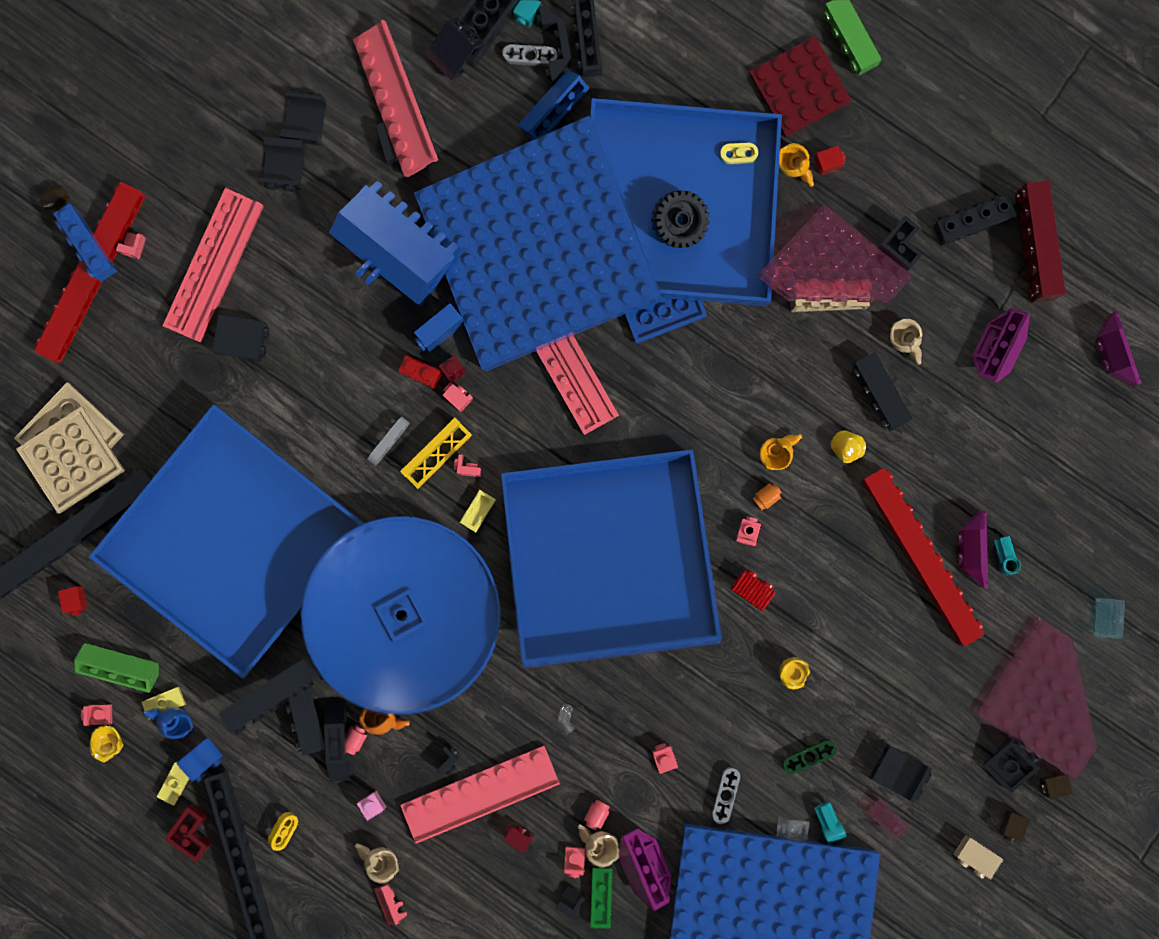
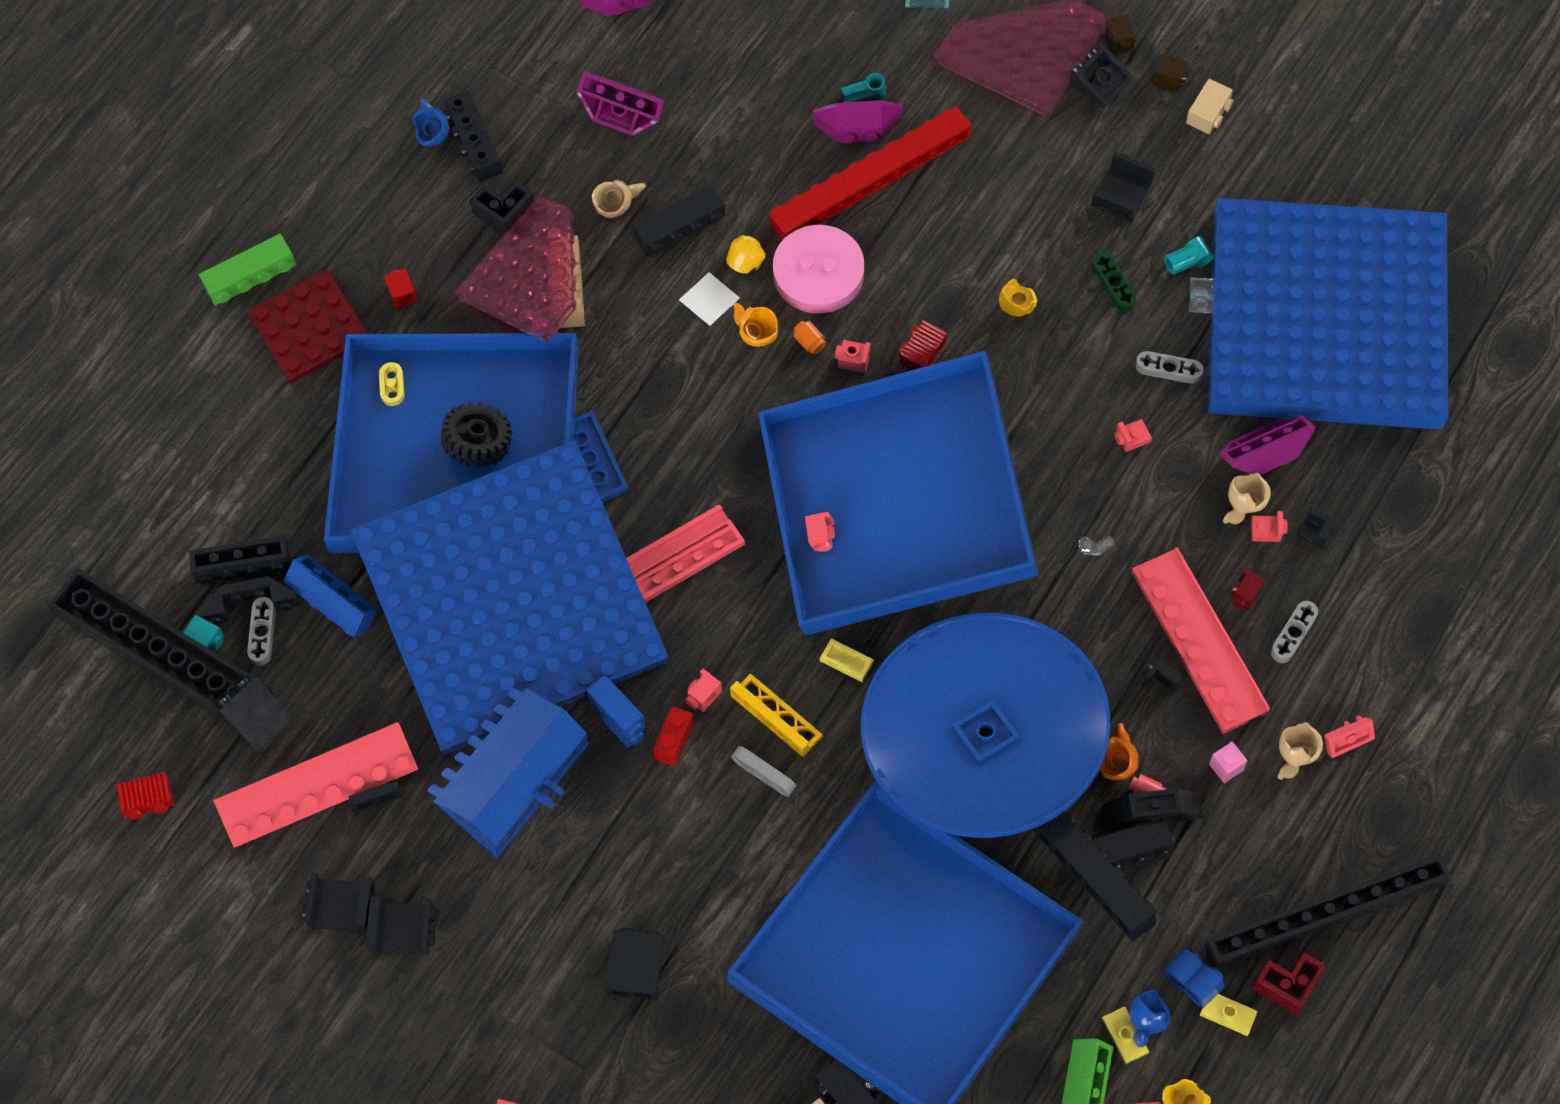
camera: 90 degrees left, 20 degrees down
coral plate [163,188,263,343] -> none
yellow plate [268,812,298,851] -> none
dark red brick [439,355,467,384] -> none
coral bracket [454,454,482,477] -> none
coral brick [584,800,610,830] -> none
green plate [591,867,612,928] -> none
light orange hair [779,143,814,187] -> none
clear pink plate [867,798,909,840] -> none
dark red brick [1015,180,1066,303] -> none
none -> blue hair [413,99,450,147]
none -> white sticker [679,273,740,326]
none -> bright pink brick [773,225,864,314]
none -> coral brick [805,512,835,552]
none -> light grey beam [1271,601,1318,663]

